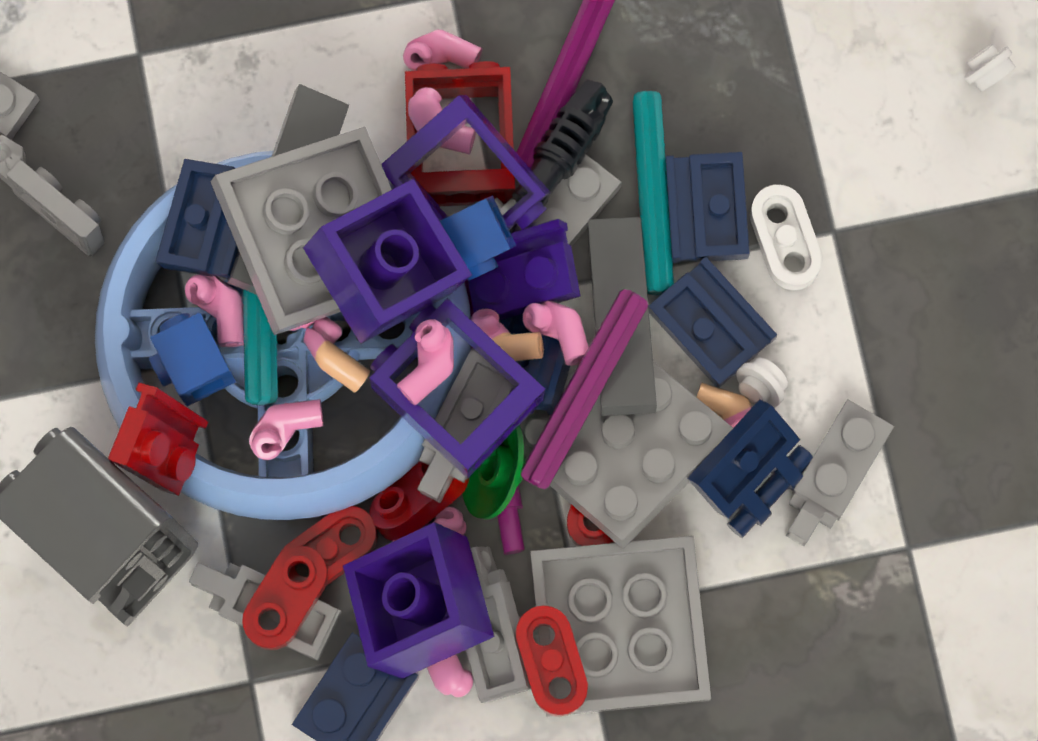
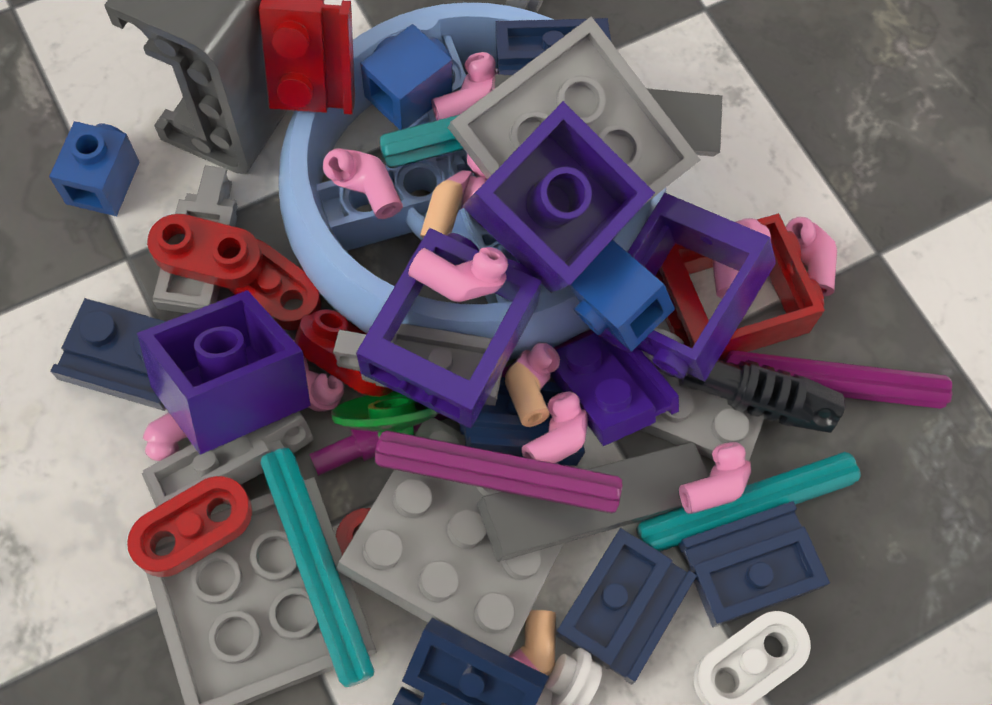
camera: 65 degrees right, 10 degrees down
none -> blue brick [49,121,140,217]
none -> teal axle [260,448,374,687]
none -> bright pink arm [679,442,751,514]

